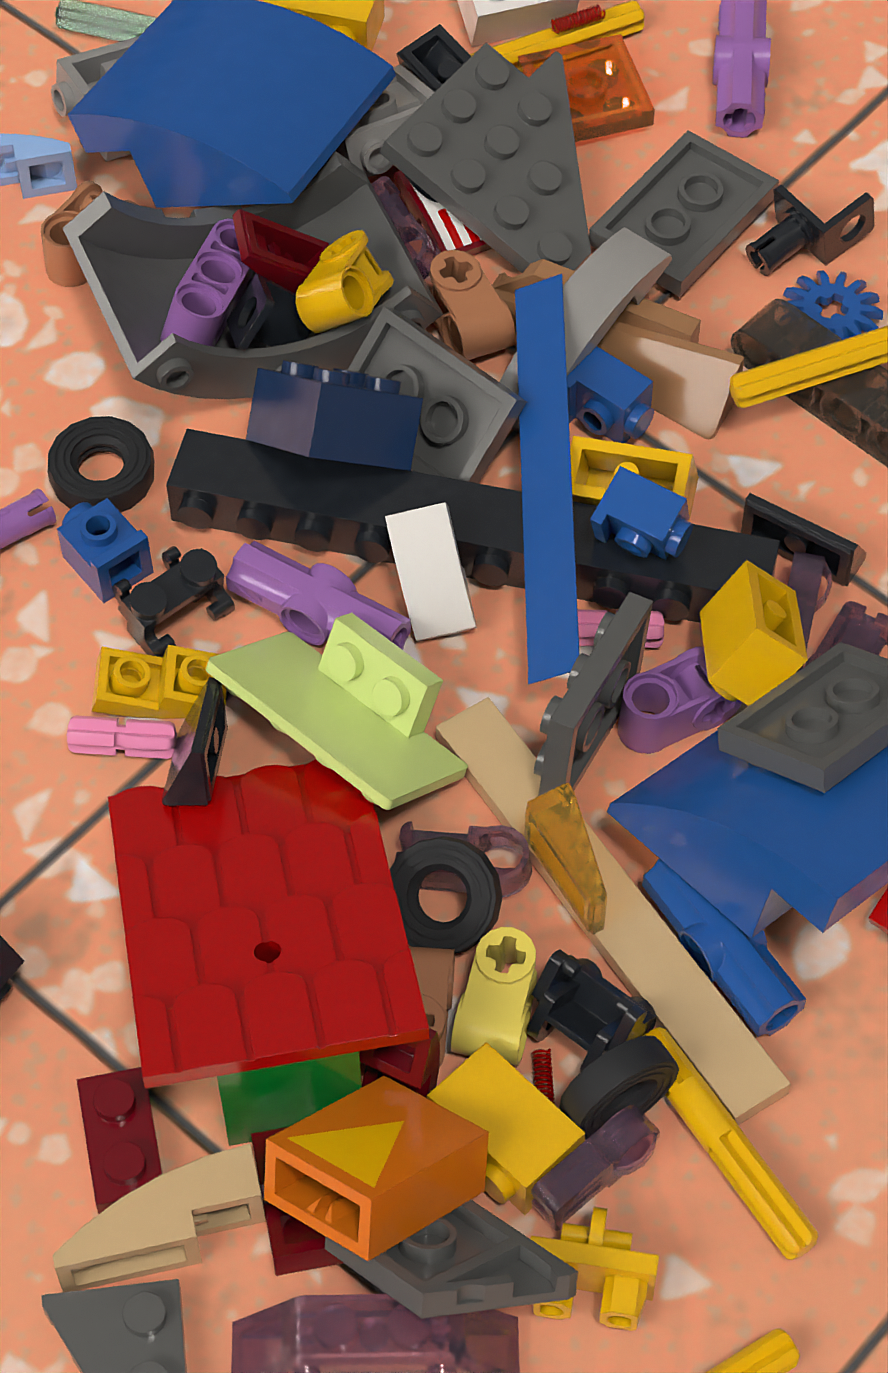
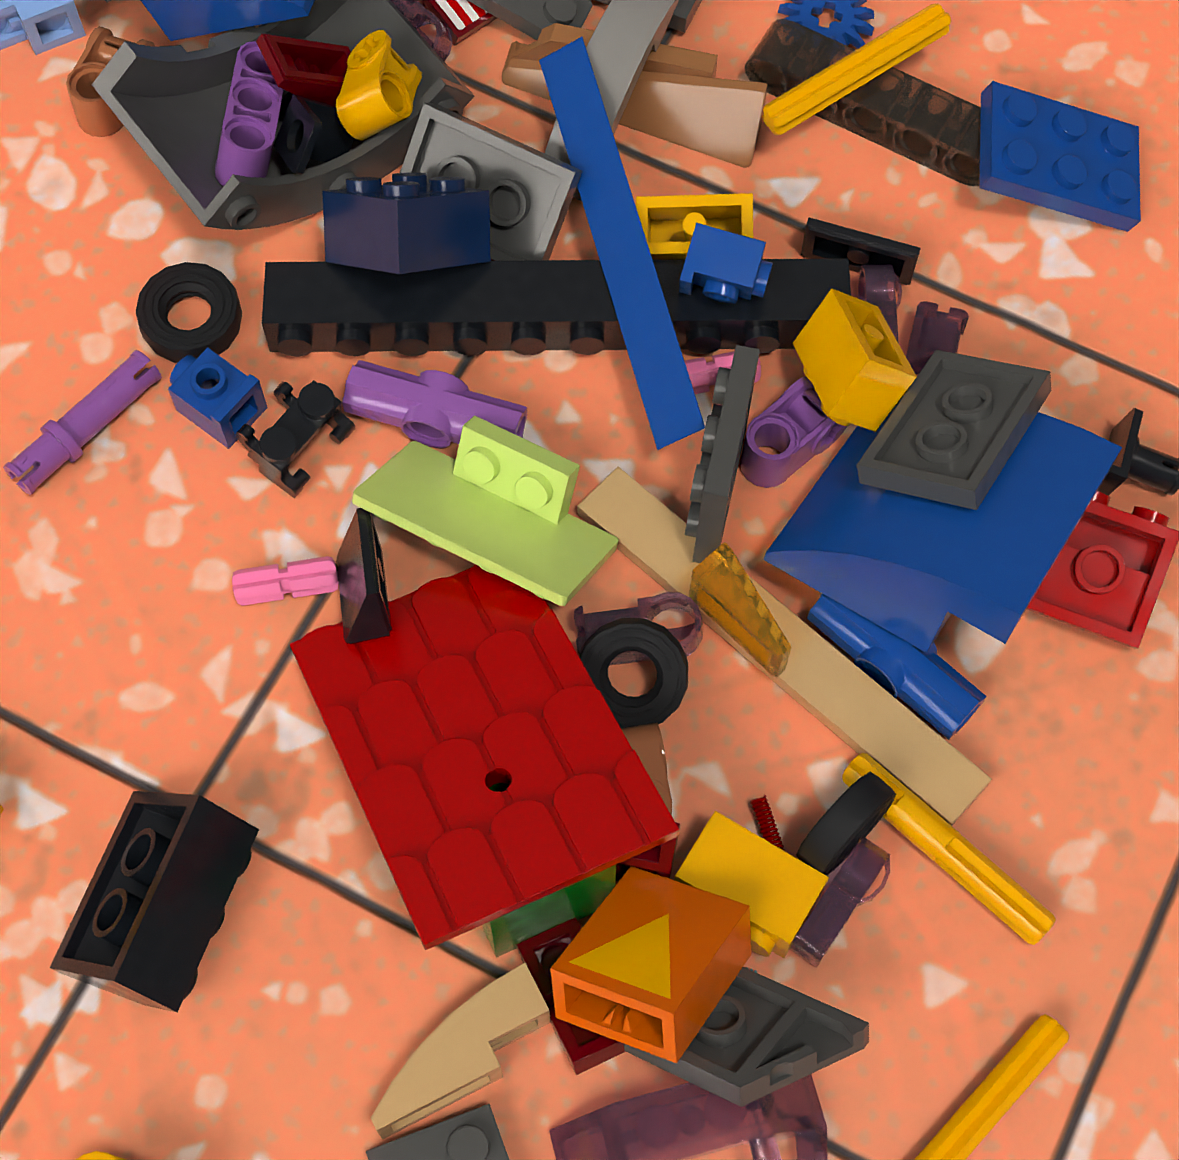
camera: 15 degrees left, 10 degrees up
dark red plate [76,1067,163,1214] -> none
yellow slope [91,645,226,719] -> none
white slope [385,502,477,642] -> none
nougat piece [429,250,516,360] -> none
light yellow piece [451,927,537,1066] -> none
black piece [527,949,656,1073] -> none
yellow hips [530,1206,659,1331] -> none
blue brick [567,347,654,443] -> none

